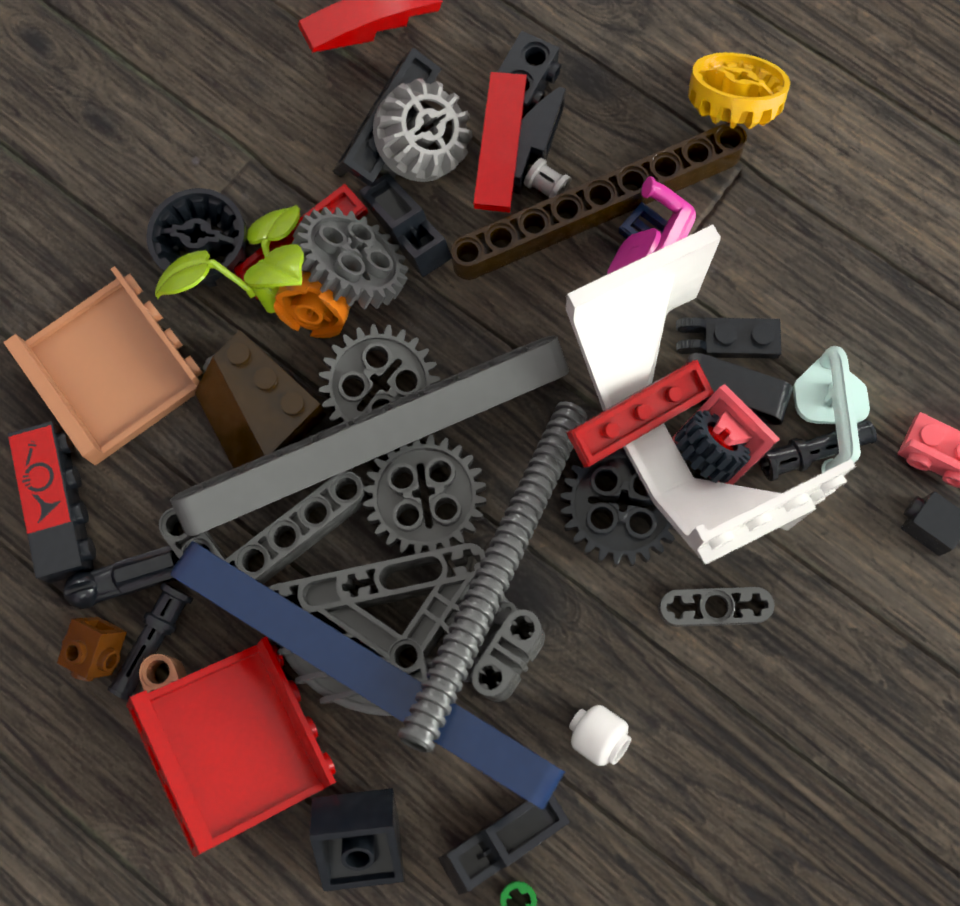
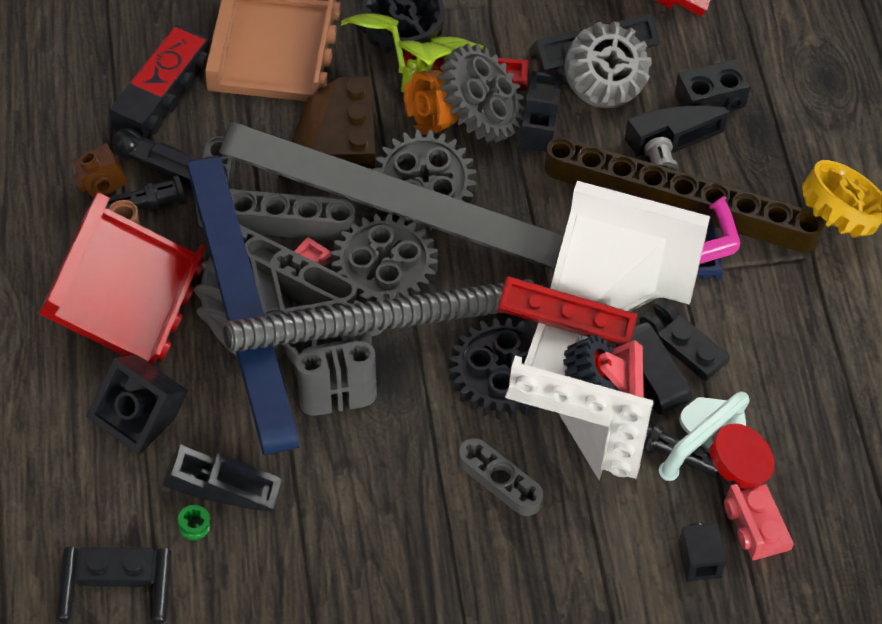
camera: 35 degrees right, 20 degrees down
red tile [473,72,526,212] -> none
white head [569,705,631,766] -> none
none -> coral tile [294,237,331,266]
none -> red tile [710,424,775,489]

